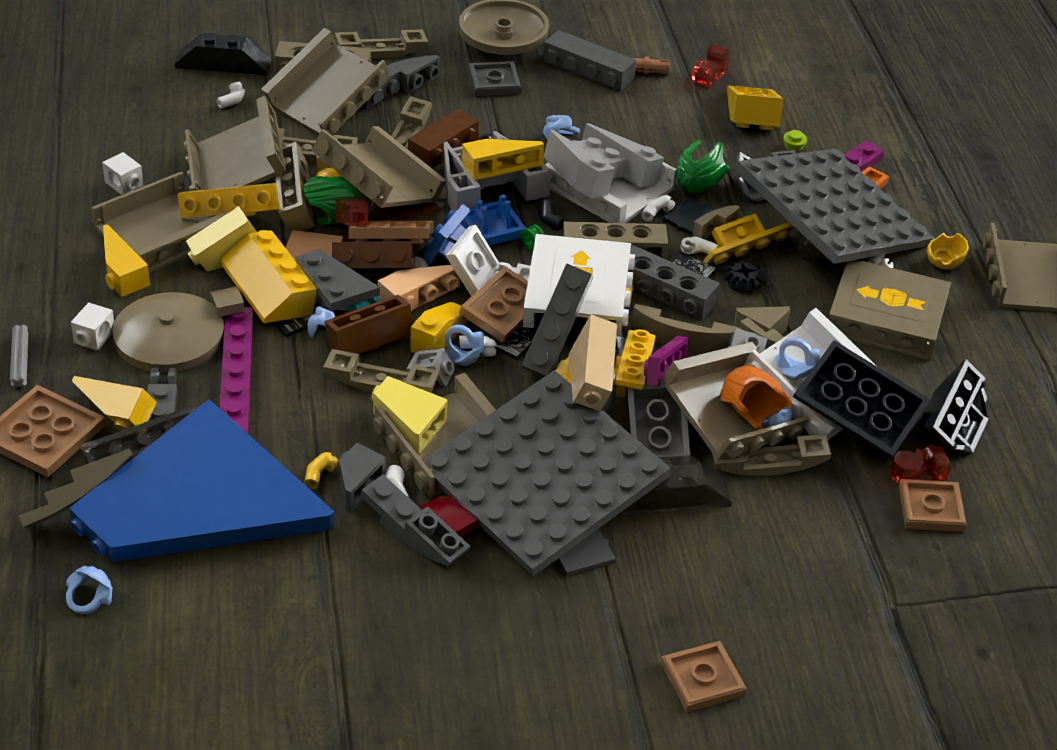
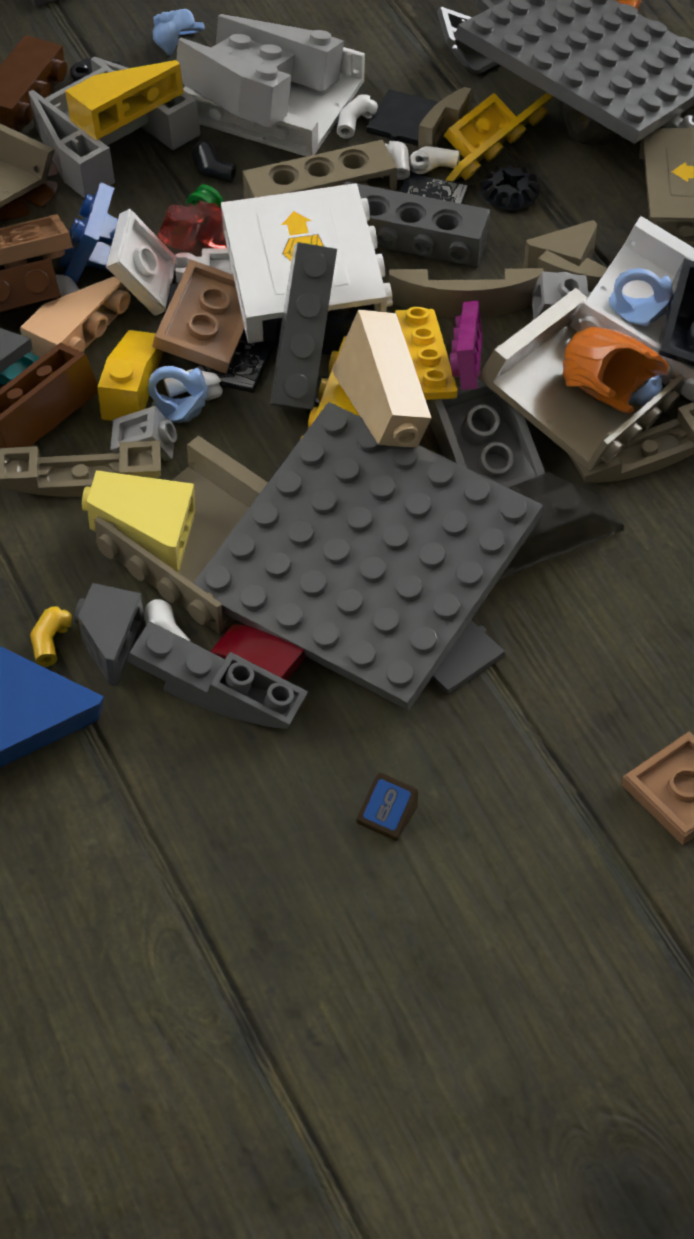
camera: 15 degrees left, 10 degrees up
blue plate [462,194,526,246] -> none
green hair [676,139,730,193] -> none
none -> clear red leg [158,201,227,251]
none -> slope [357,772,418,841]
none -> white arm [385,141,410,180]

